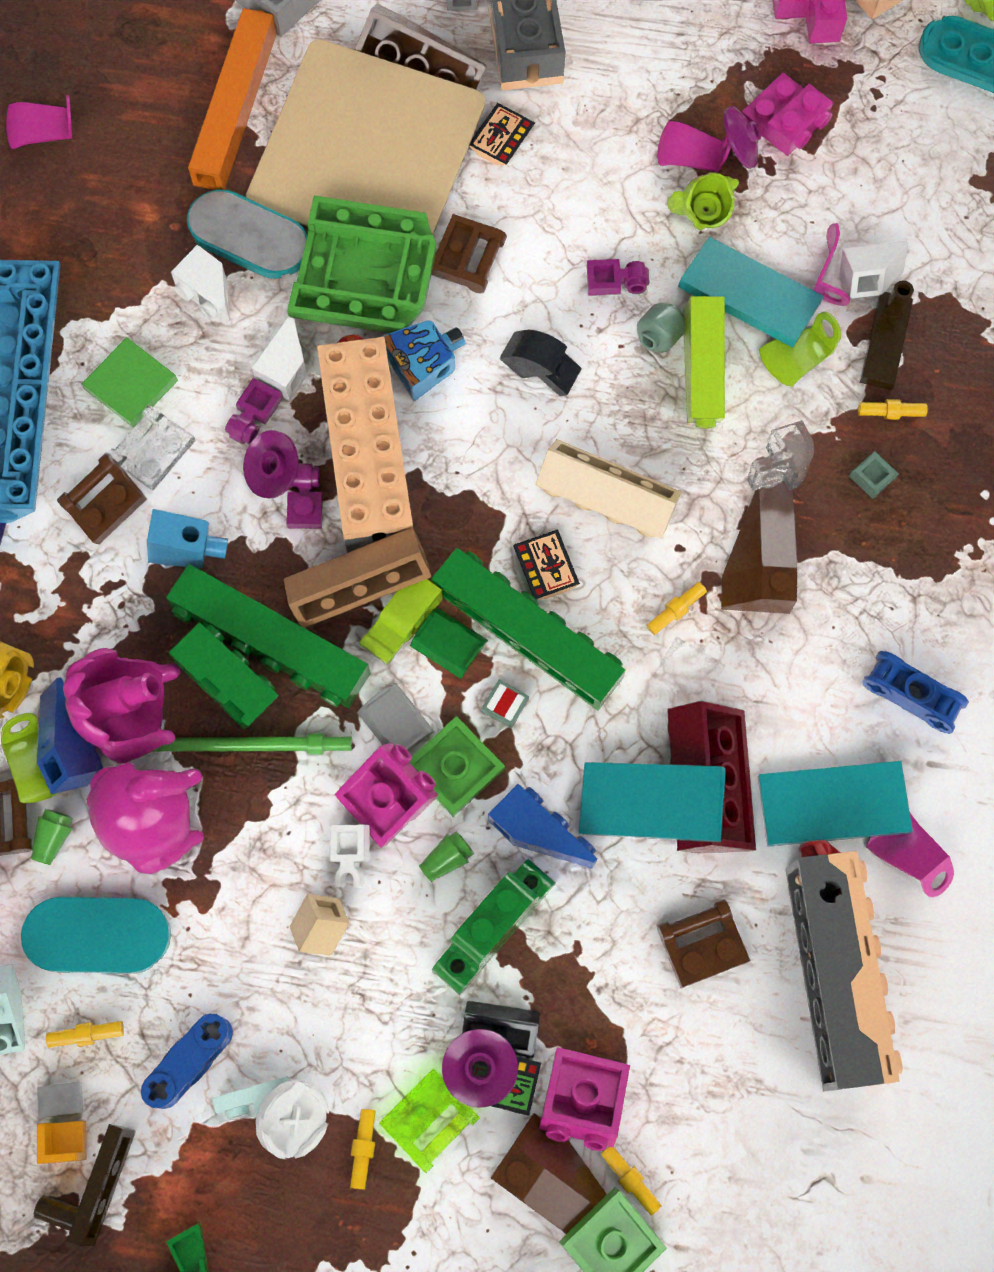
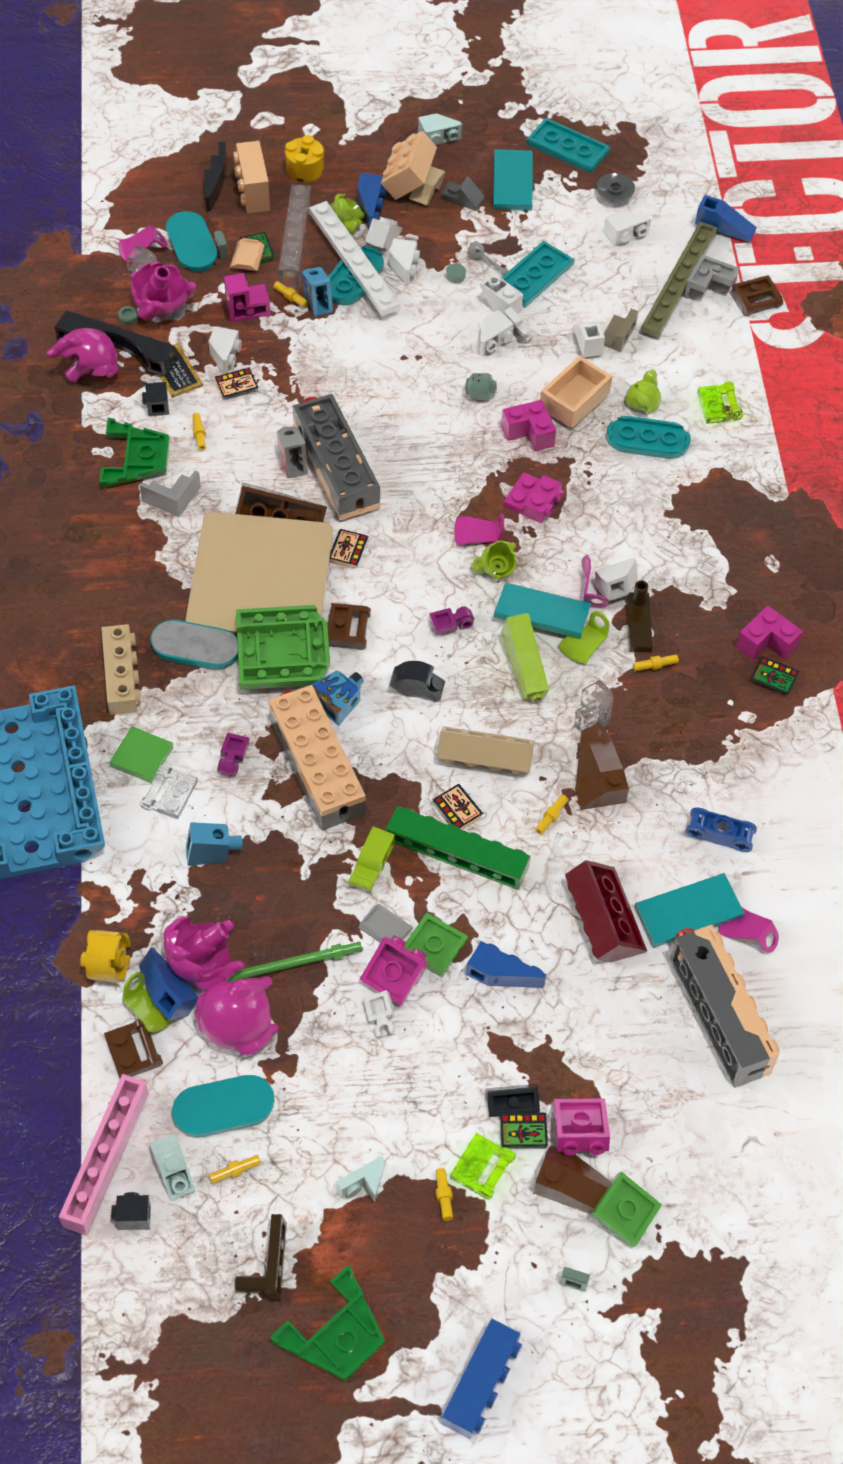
camera: 15 degrees left, 15 degrees down
dark pink piece [6,95,72,149] -> none
bright green cone [30,809,73,865] -> none
flat silver piece [37,1081,83,1119] -> none
light orange panel [37,1121,87,1164] -> none
reddish brown plate [57,452,148,545] -> none
blue piece [141,1013,233,1109] -> none
green brick [166,564,371,708] -> none
green wedge [168,622,279,730] -> none
white slope [171,245,230,325] -> none
orange brick [188,8,277,190] -> none
magenta dish [243,430,298,499] -> none
white slope [252,316,307,401] -> none
white tile [256,1080,329,1159] -> none
medium nougat brick [284,527,432,628] -> none
magenta plate [286,464,323,529] -> none
tan panel [290,894,349,955] -> none
green piece [410,607,488,679] -> none
bright green cone [419,831,474,882] -> none
green brick [432,859,556,996] -> none
magenta dish [442,1029,518,1108] -> none
tile [481,679,530,729] -> none
teal tile [579,762,726,842] -> none
yellow bar [600,1146,662,1216] -> none
sand green head [637,303,686,353] -> none
reddish brown plate [657,899,751,989] -> none
magenta dish [723,106,761,169] -> none
sand green tile [849,451,899,499] -> none
none -> tan brick [102,624,141,715]

